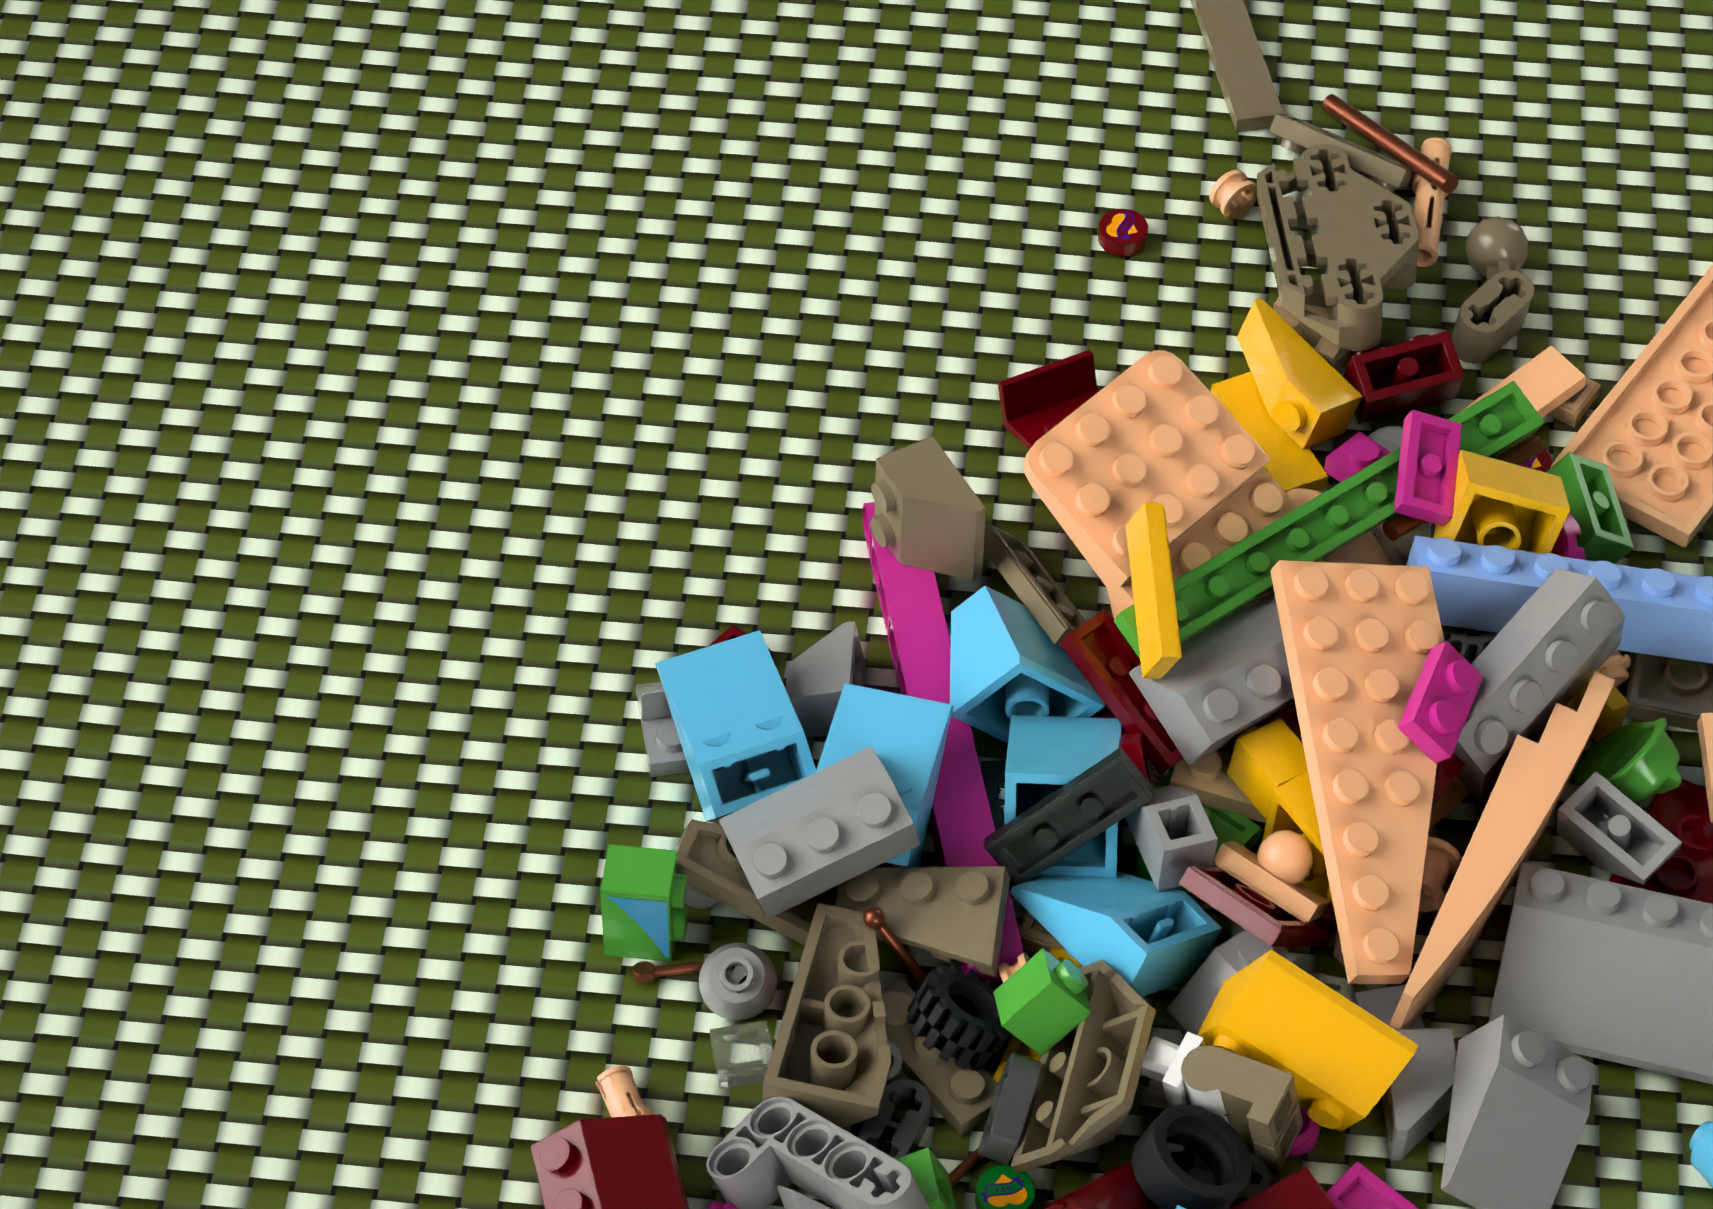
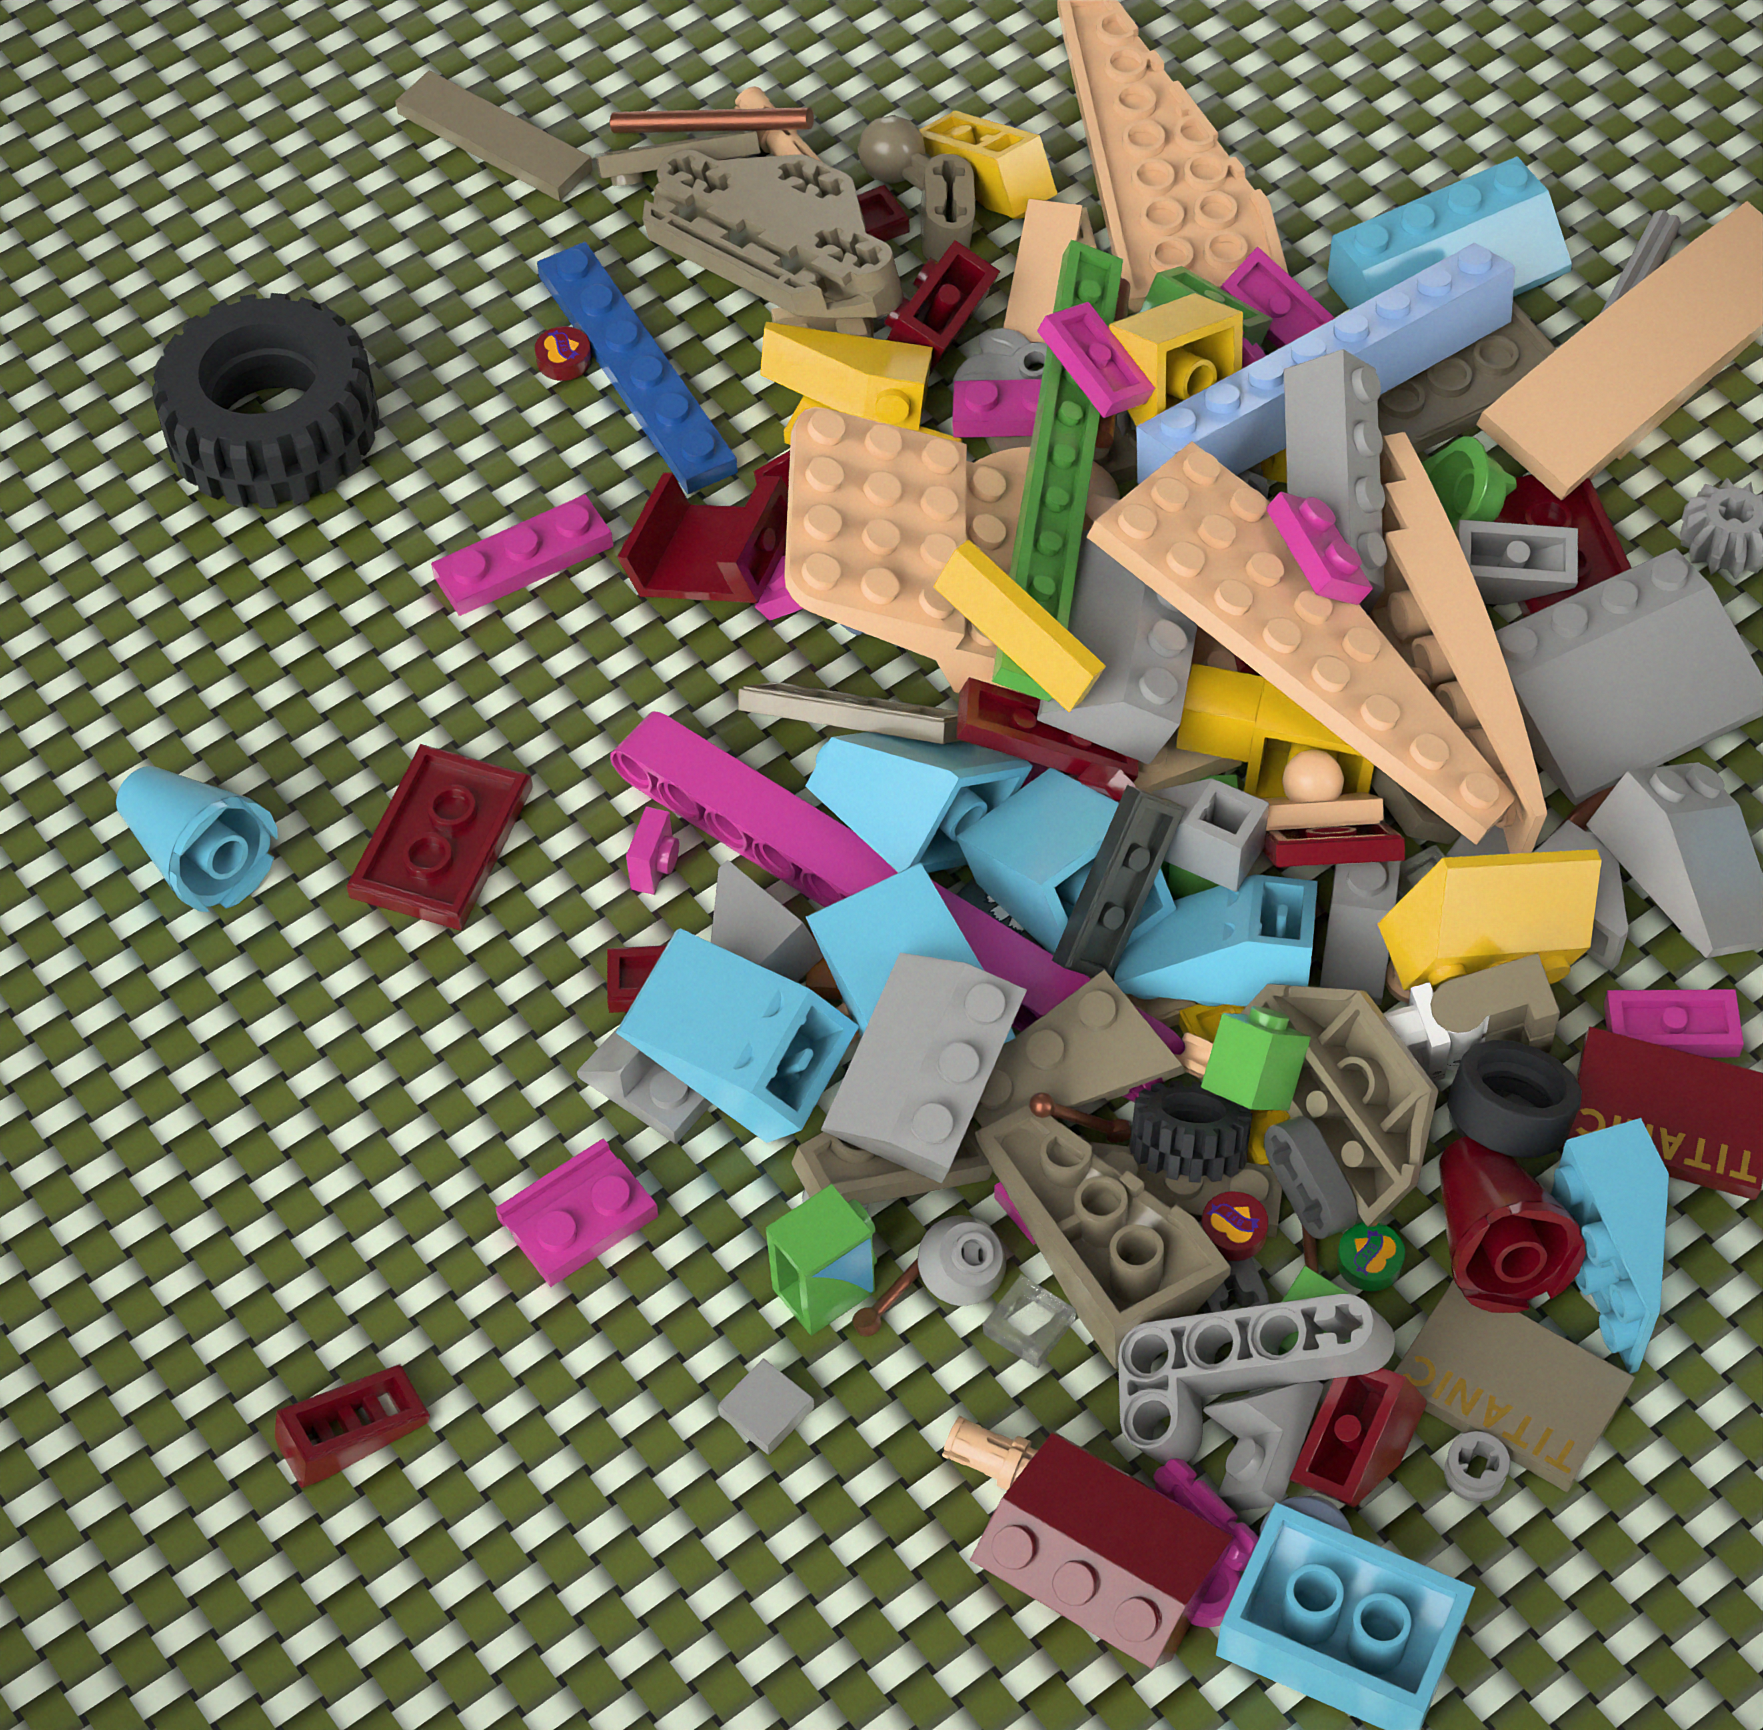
camera: 40 degrees left, 5 degrees up
dark tan slope [870,436,986,581] -> none
light nougat bush [1209,169,1257,219] -> none
none -> medium azure cone [116,766,278,912]
none -> black tyre [152,293,379,509]
none -> dark red slope [275,1364,430,1488]
none -> dark red tile [346,744,533,931]
none -> dark pink plate [431,494,614,616]
none -> dark pink plate [496,1138,659,1287]
none -> blue plate [537,242,738,495]
none -> dark pink plate [626,806,679,895]
none -> light grey tile [718,1358,814,1455]
none -> dark red tile [857,184,910,242]
none -> yellow slope [919,111,1058,219]
none -> dark red tile [1201,1191,1269,1261]
none -> dark pink plate [1220,246,1335,349]

